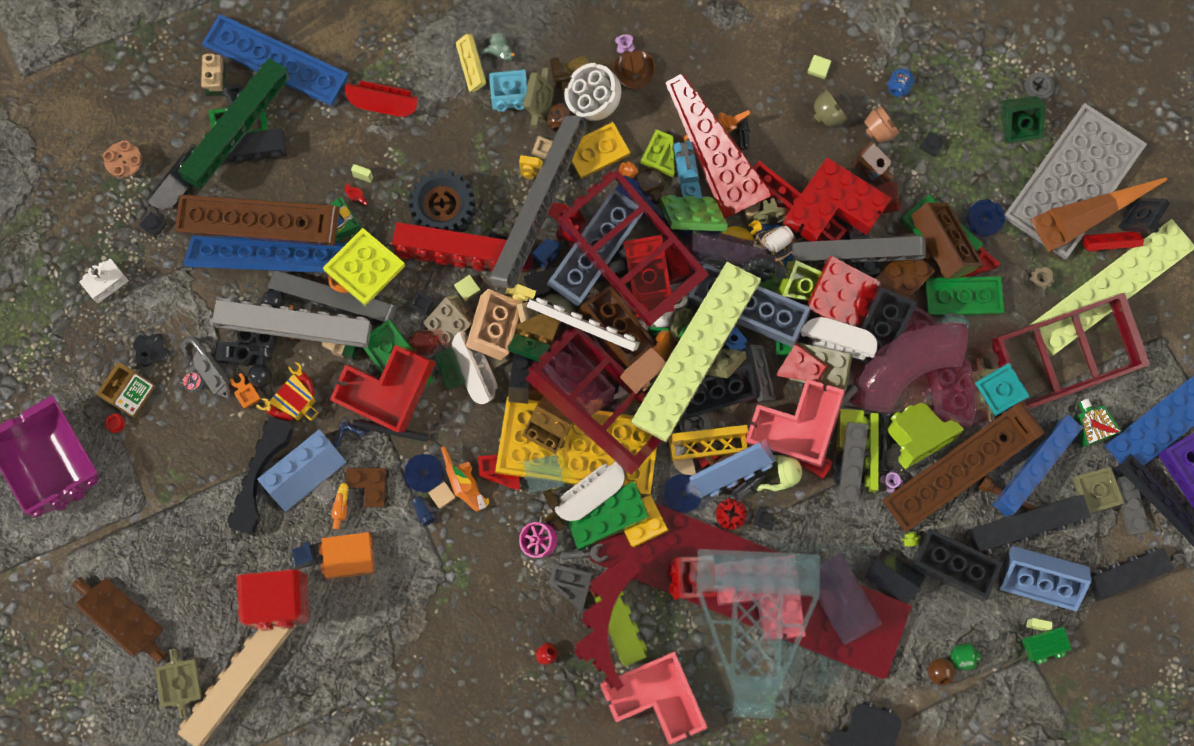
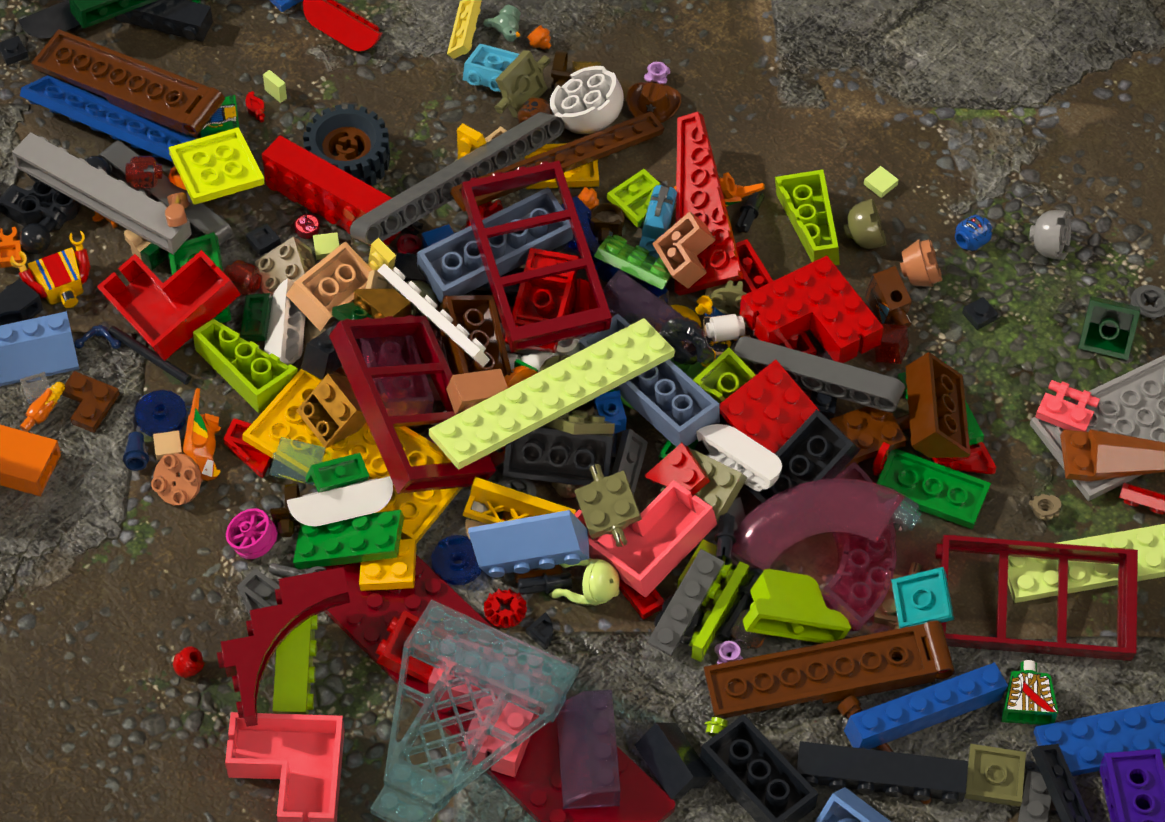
camera: 25 degrees right, 20 degrees down
clear blue plate [967,199,1005,237] -> none
none -> clear red head [125,156,162,189]
none -> nougat plate [151,453,203,505]
none -> nougat bar [165,192,190,227]
none -> lime wedge [193,319,298,413]
none -> tile [295,214,320,239]
none -> green panel [305,453,369,493]
none -> reddish brown plate [450,111,665,212]
none -> orange plate [527,25,551,49]
none -> olive plate [574,464,642,547]
none -> nougat brick [652,212,715,288]
none -> black axle [715,513,736,565]
none -> lime wedge [775,170,840,265]
none -> red piece [872,442,891,476]
none -> light grey cylinder [1029,210,1071,260]
none -> coral plate [1035,380,1100,432]

